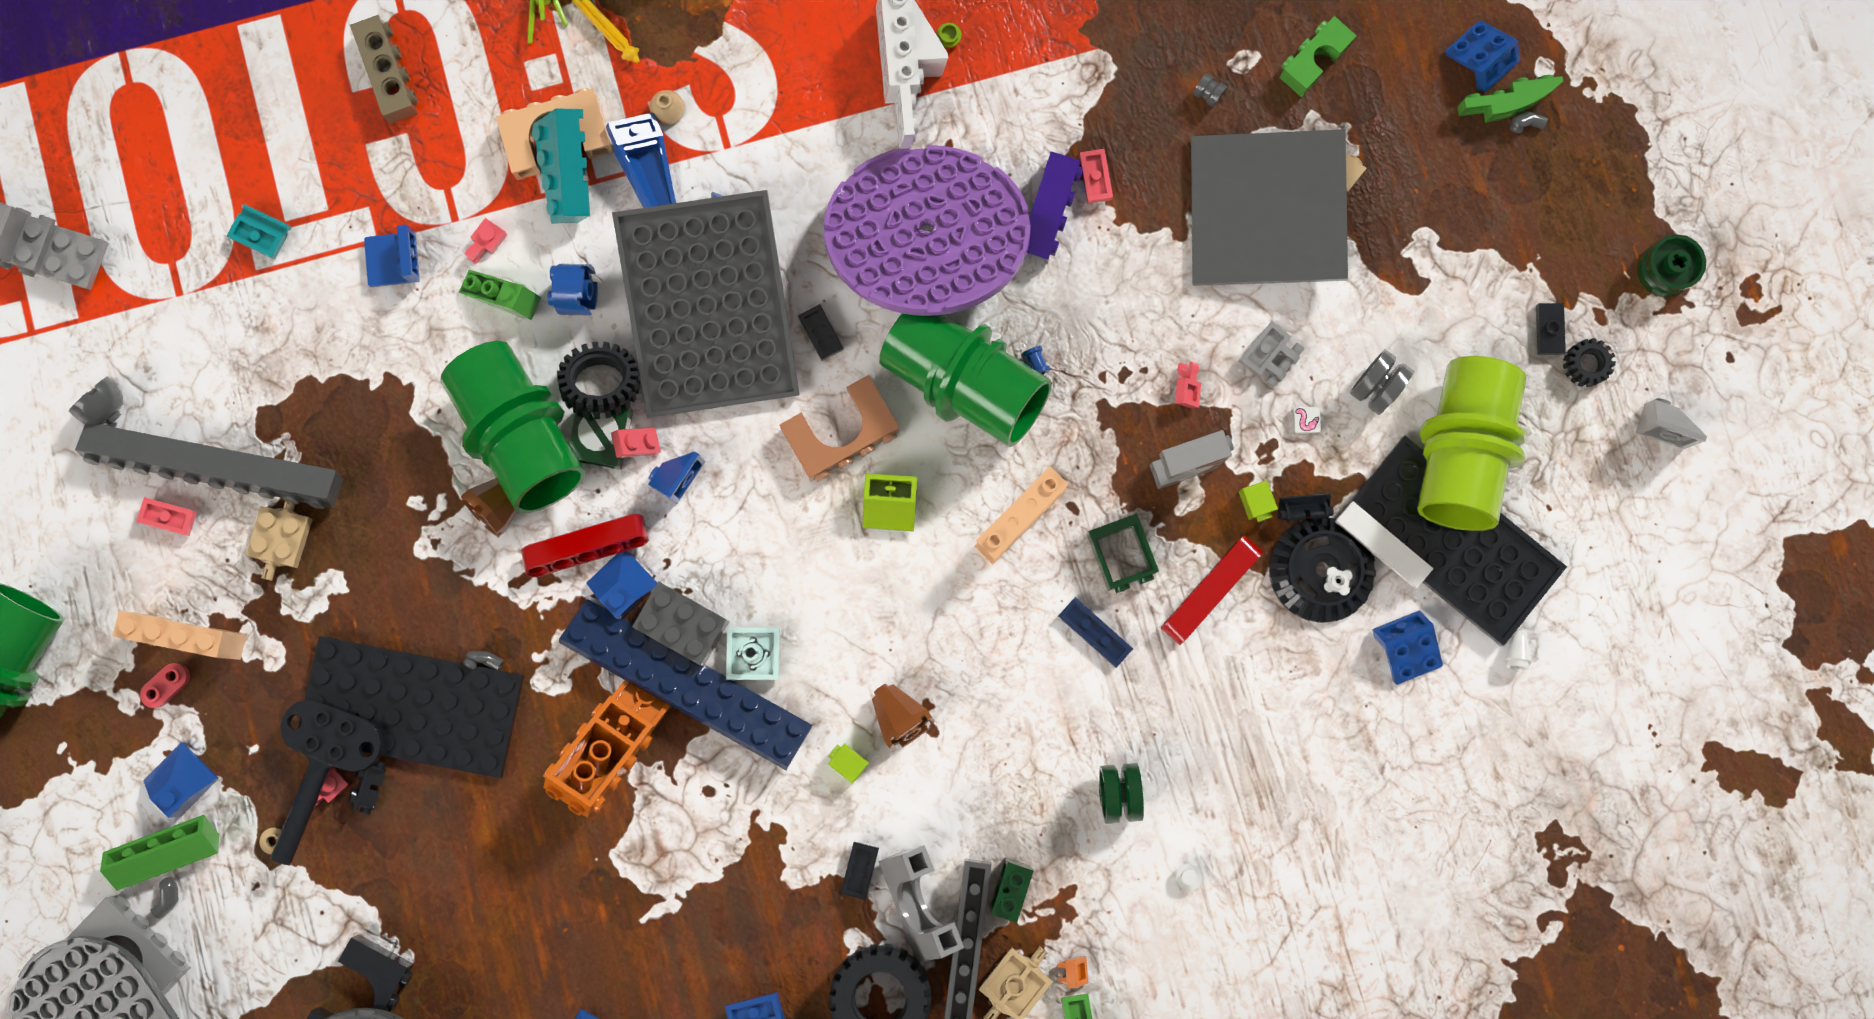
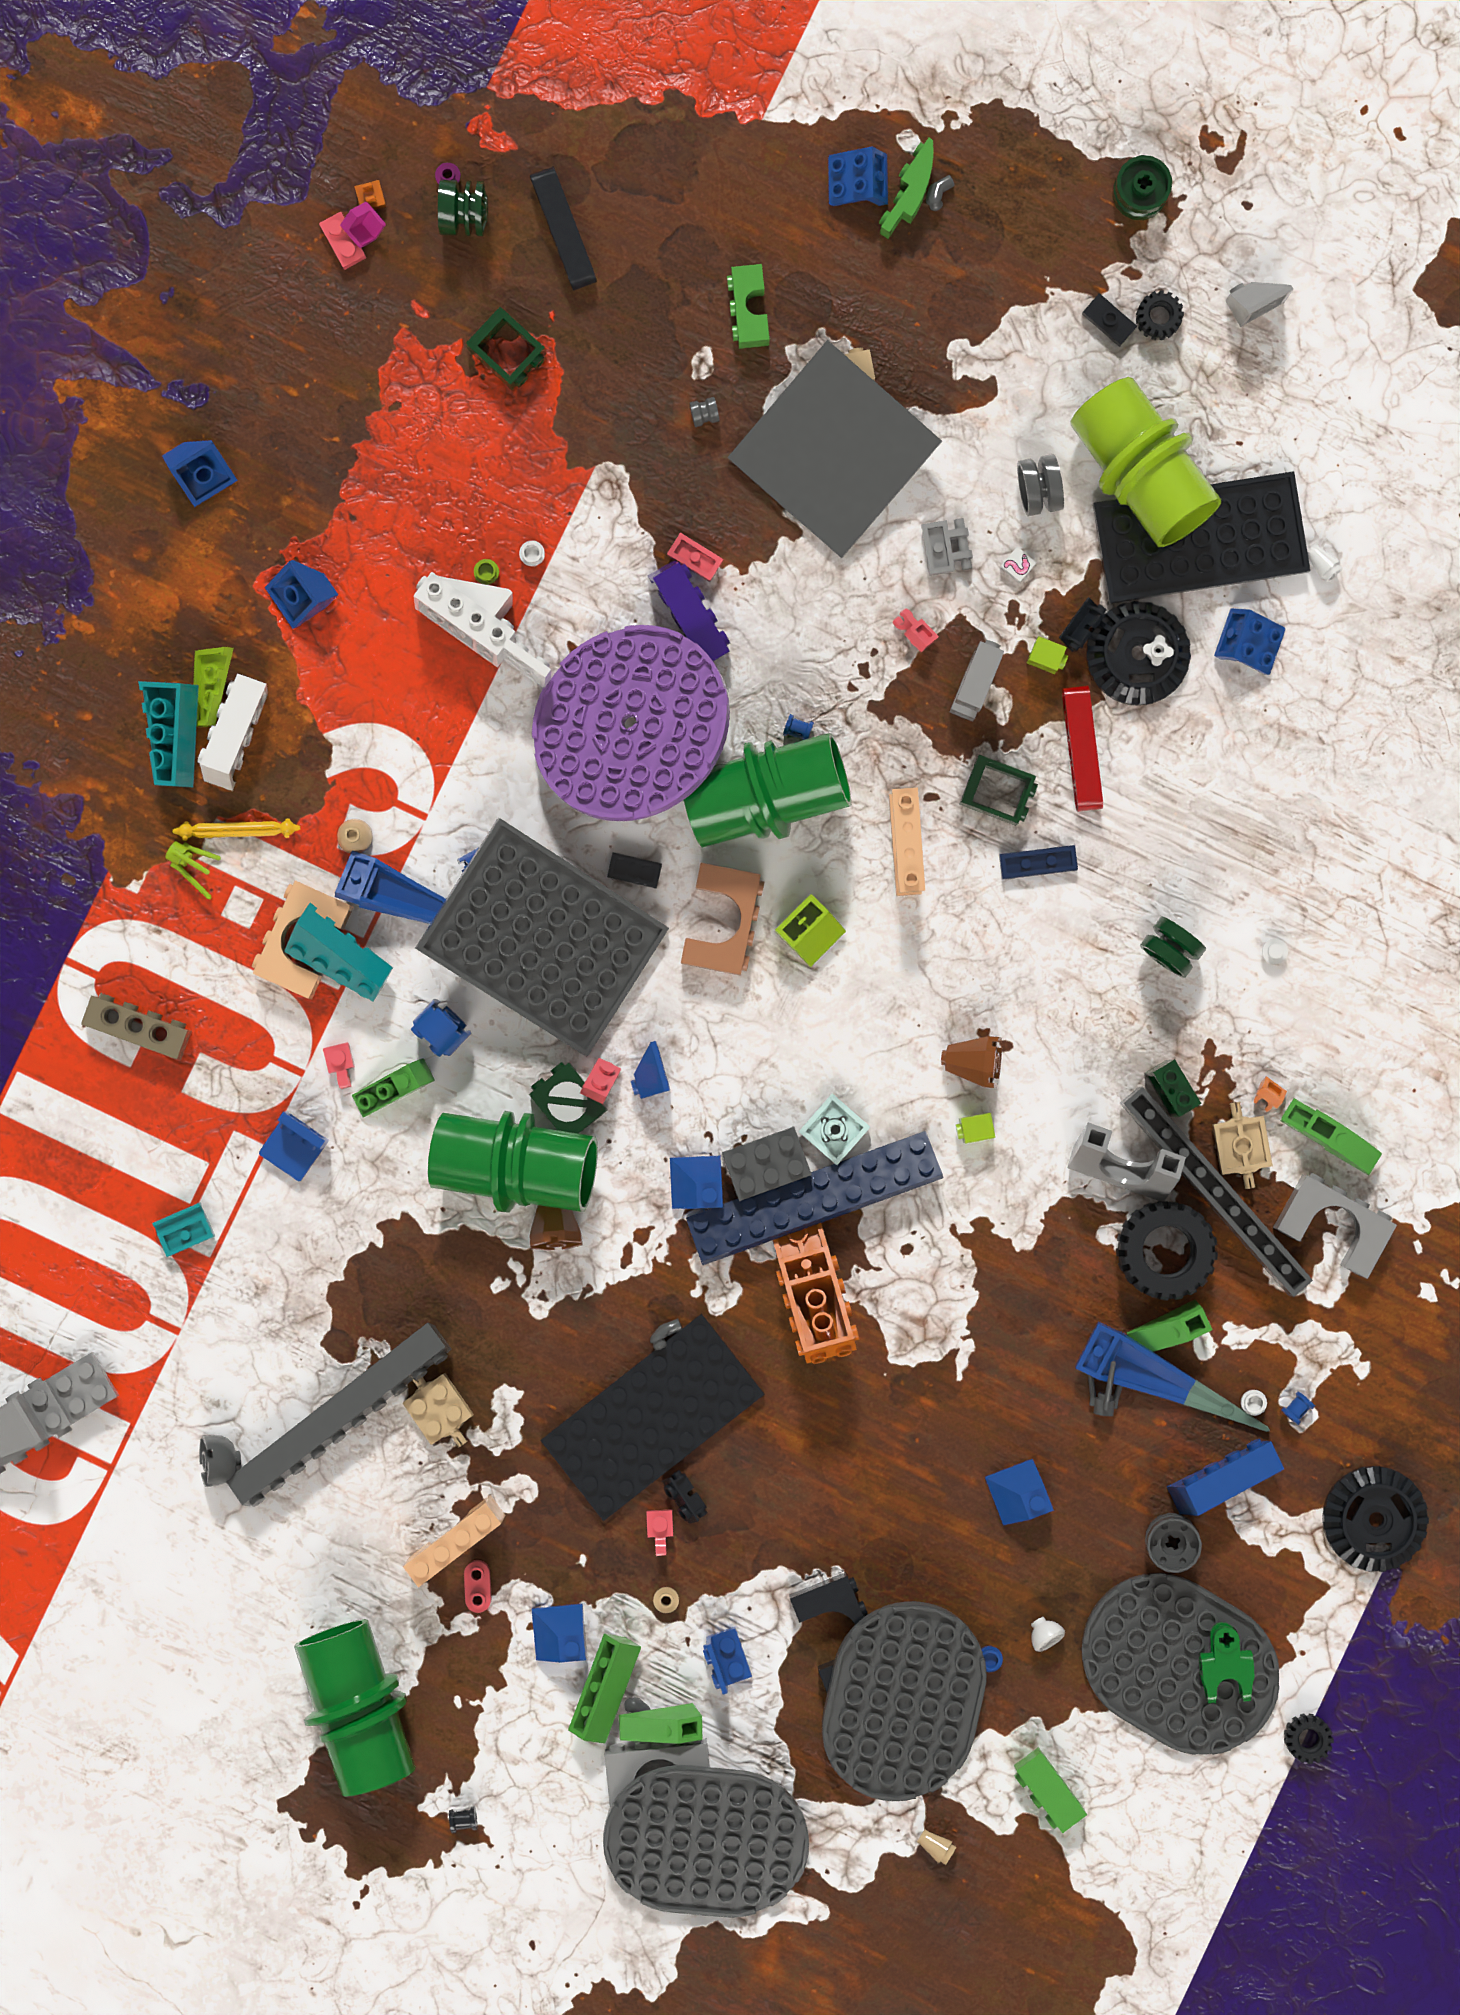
camera: 50 degrees left, 5 degrees up
coral plate [136,497,197,536] -> none
black piece [270,700,384,866] -> none
red beam [521,514,649,577] -> none
black tyre [557,341,640,419] -> none
black plate [840,841,879,900] -> none
white tile [1335,501,1433,589] -> none
none -> white plate [519,541,545,566]
none -> bright green slope [619,1703,703,1744]
none -> blue bracket [703,1627,752,1695]

